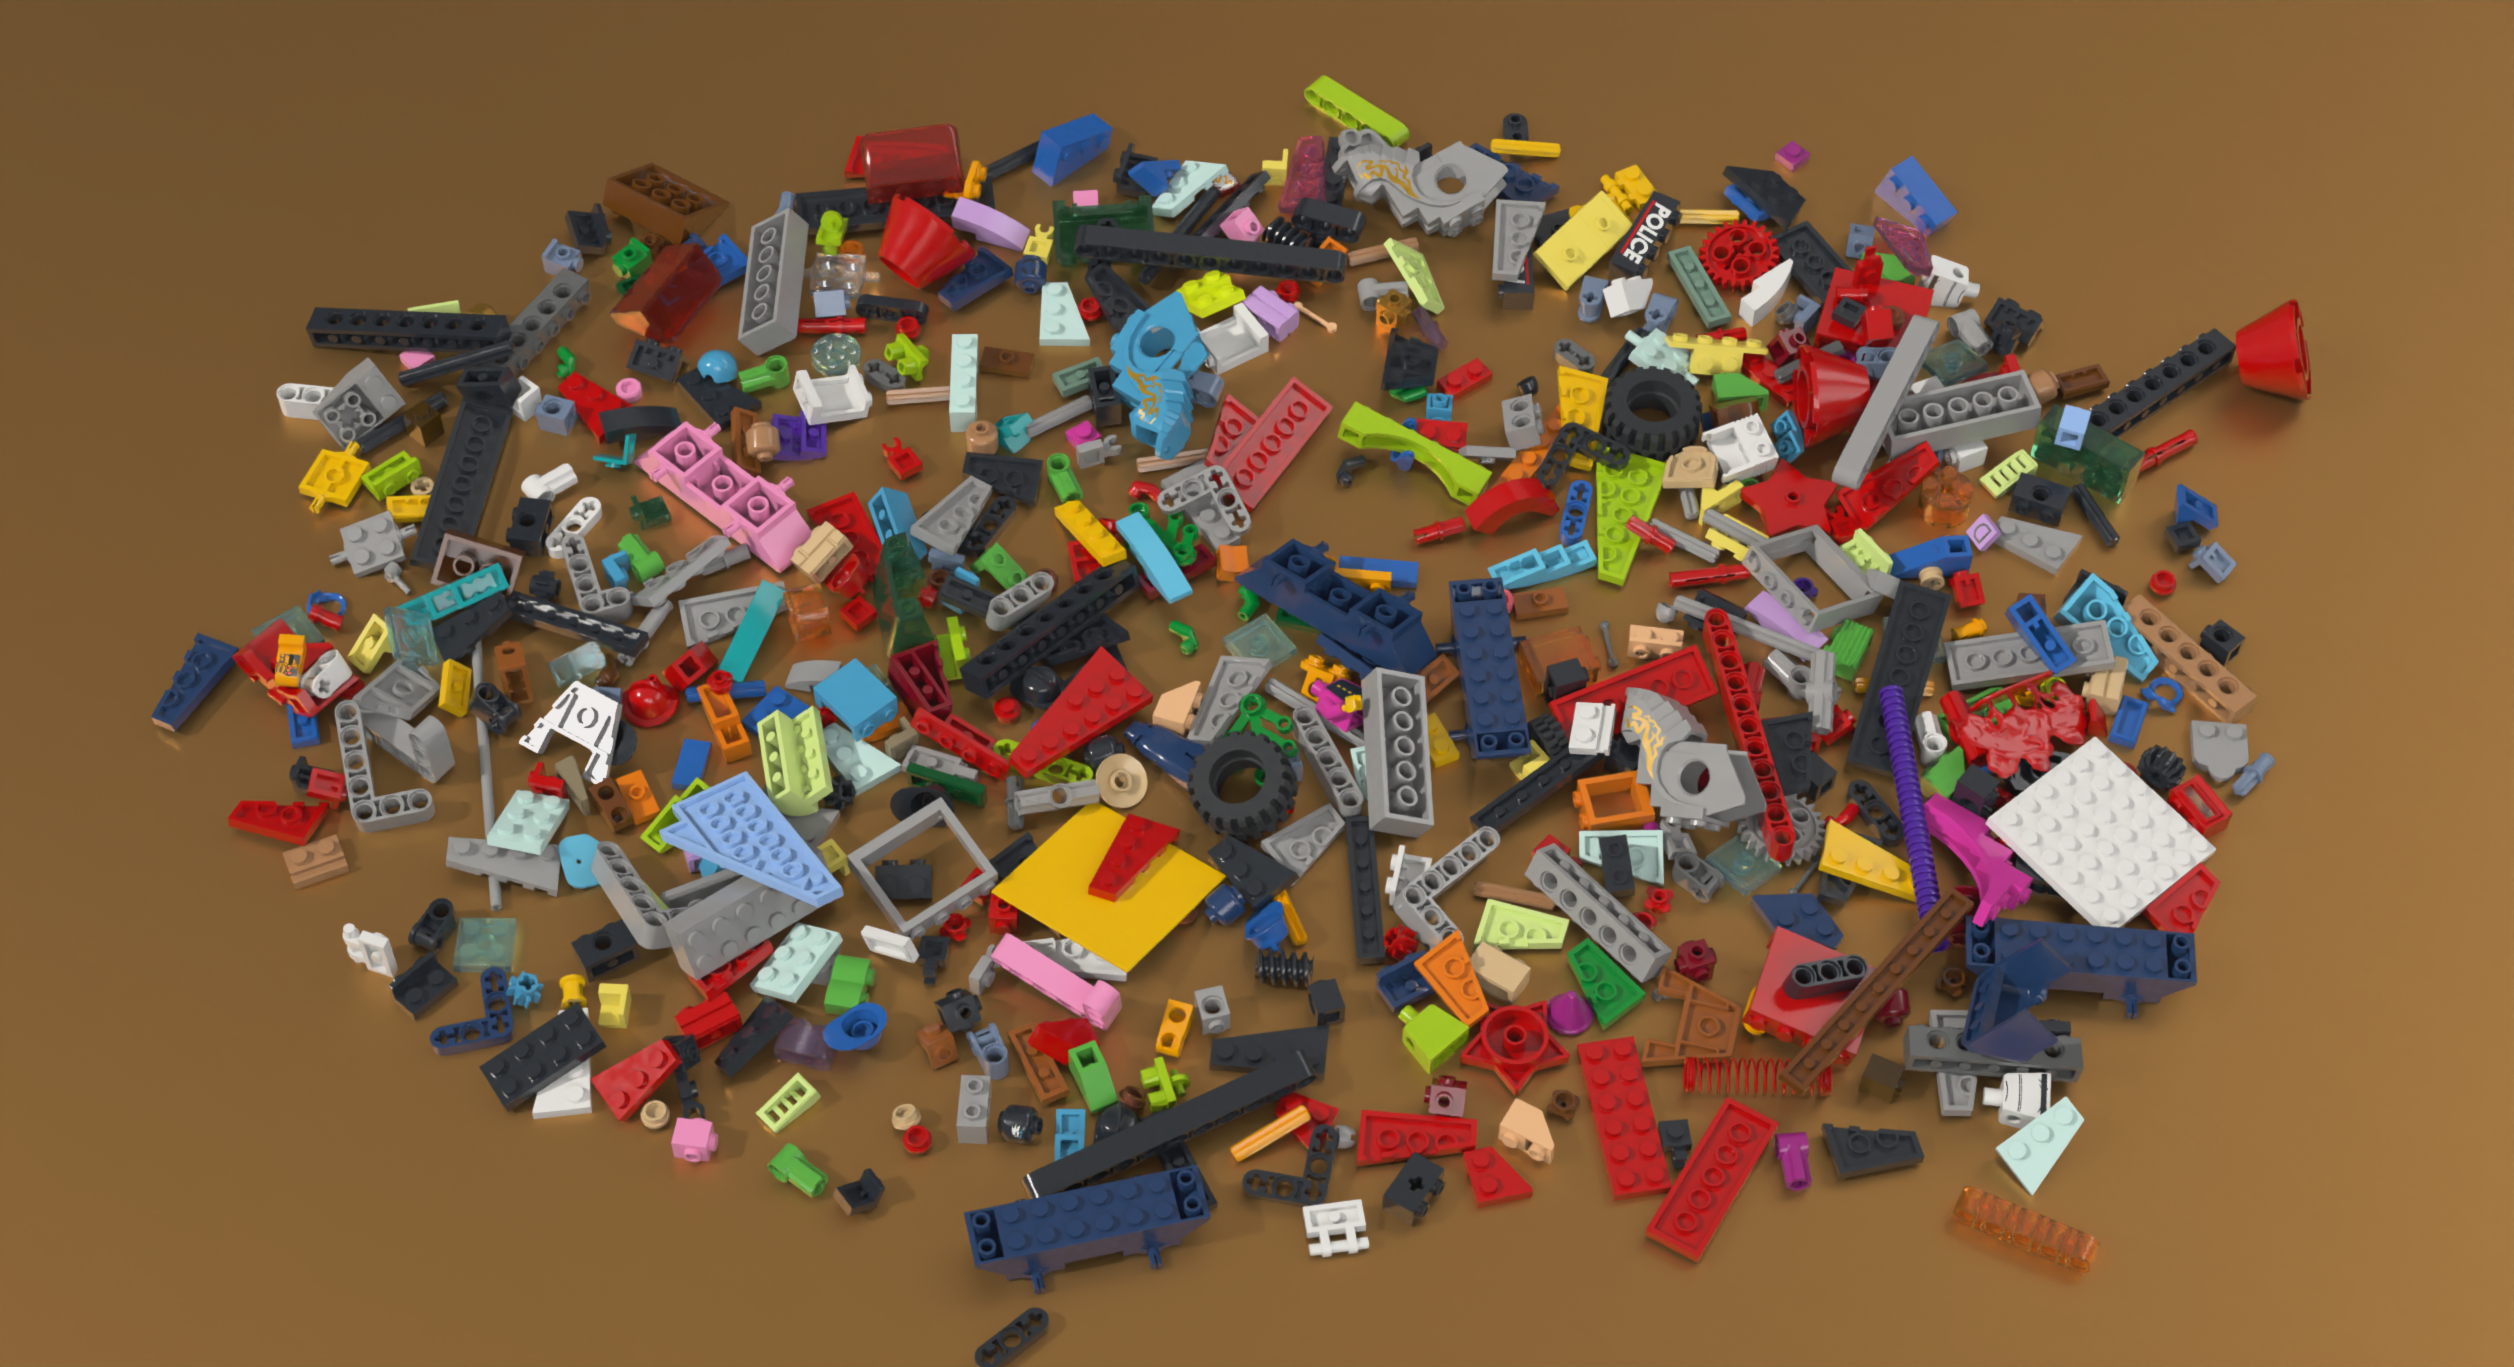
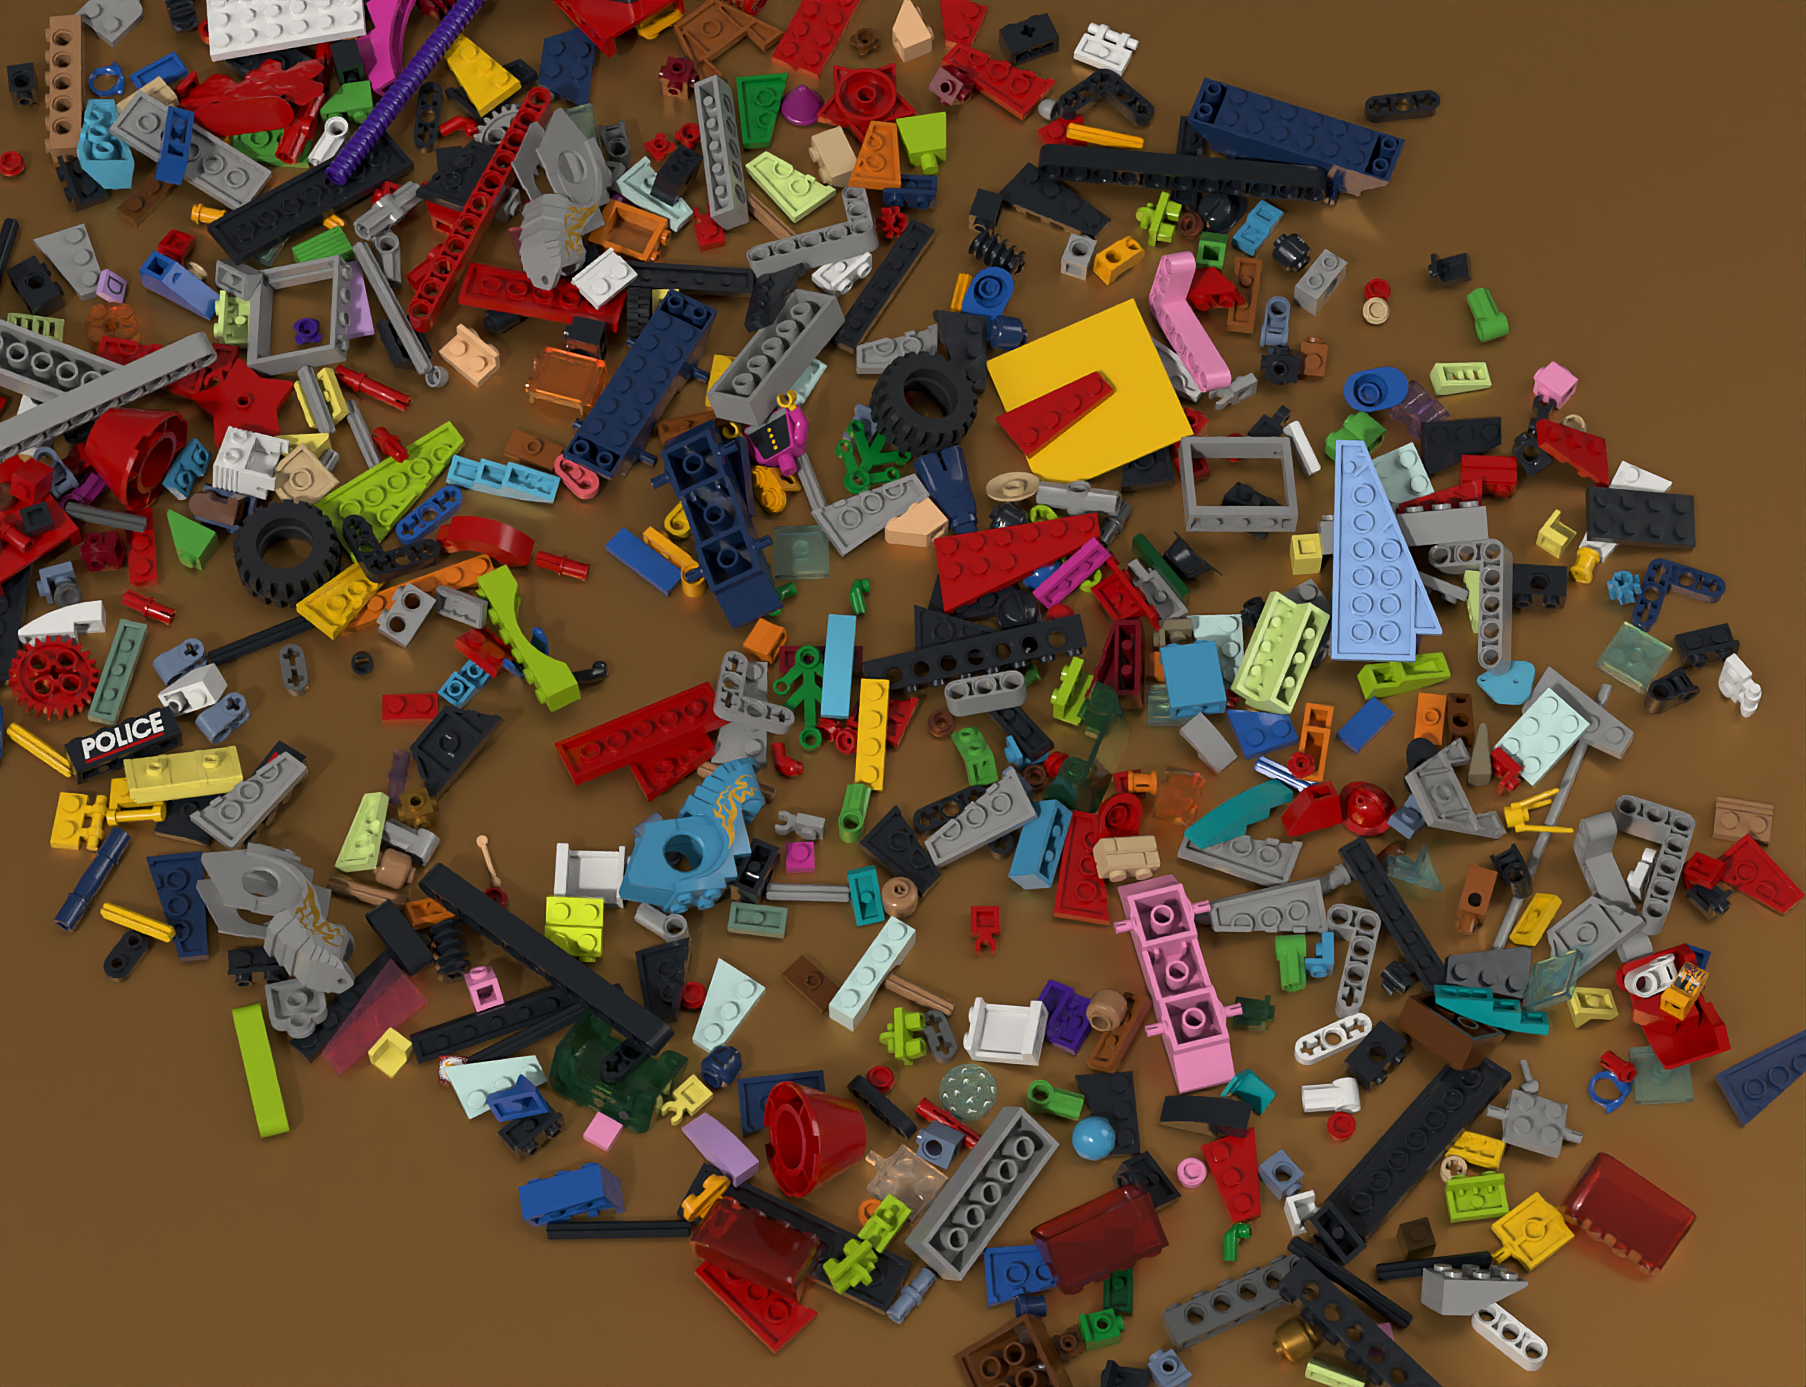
camera: 145 degrees left, 10 degrees up
lavender brick [1242,285,1299,342] -> none
light grey beam [1292,705,1363,822] -> none
dark grey hinge [1600,621,1618,669] -> none
light aqua plate [1624,328,1700,386] -> none
light yellow bracket [1665,333,1768,375] -> none
none -> dark blue piece [53,827,132,933]
none -> medium nougat head [372,848,416,889]
none -> black wing [744,263,807,333]
none -> lime hips [823,1238,879,1295]
none -> dark pink plate [1032,537,1112,609]
none -> orange bush [1128,770,1157,795]
none -> red tile [1326,1111,1356,1142]
none -> yellow plant [1503,788,1574,833]
none -> clear red windscreen [1557,1152,1697,1277]
none -> white plate [1626,847,1658,901]

